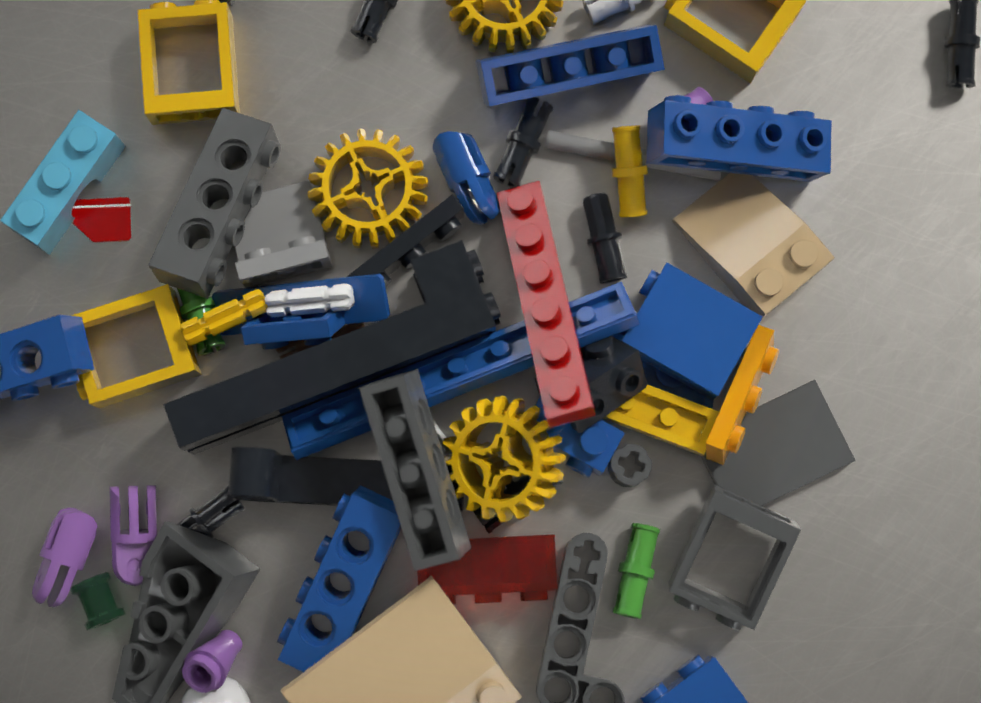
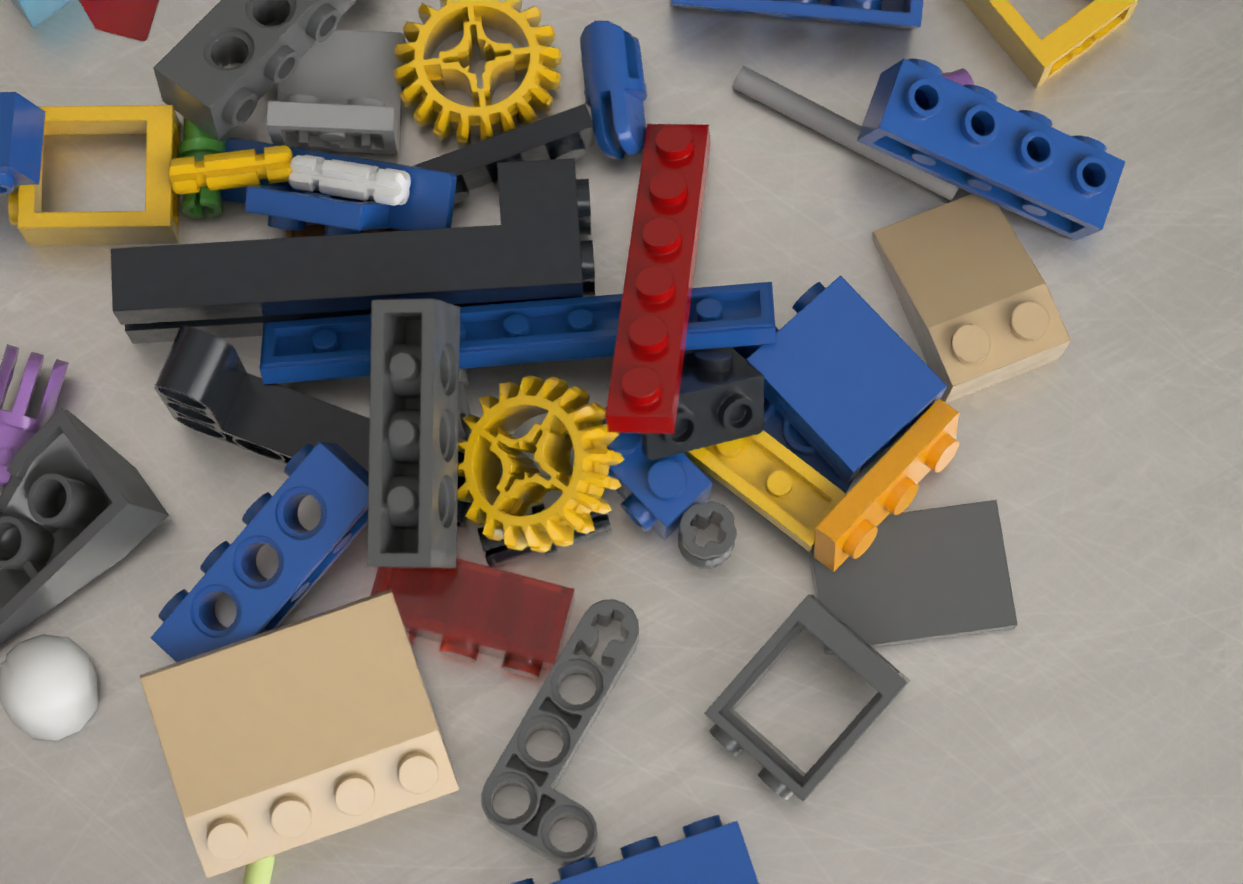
camera: 20 degrees right, 5 degrees down
black axle [178,486,245,537] -> none
medium lavender cone [182,630,243,693] -> none
black pin [493,97,554,188] -> none
black axle [583,193,628,284] -> none
yellow pin [612,125,648,217] -> none
bright green pin [612,523,660,619] -> none

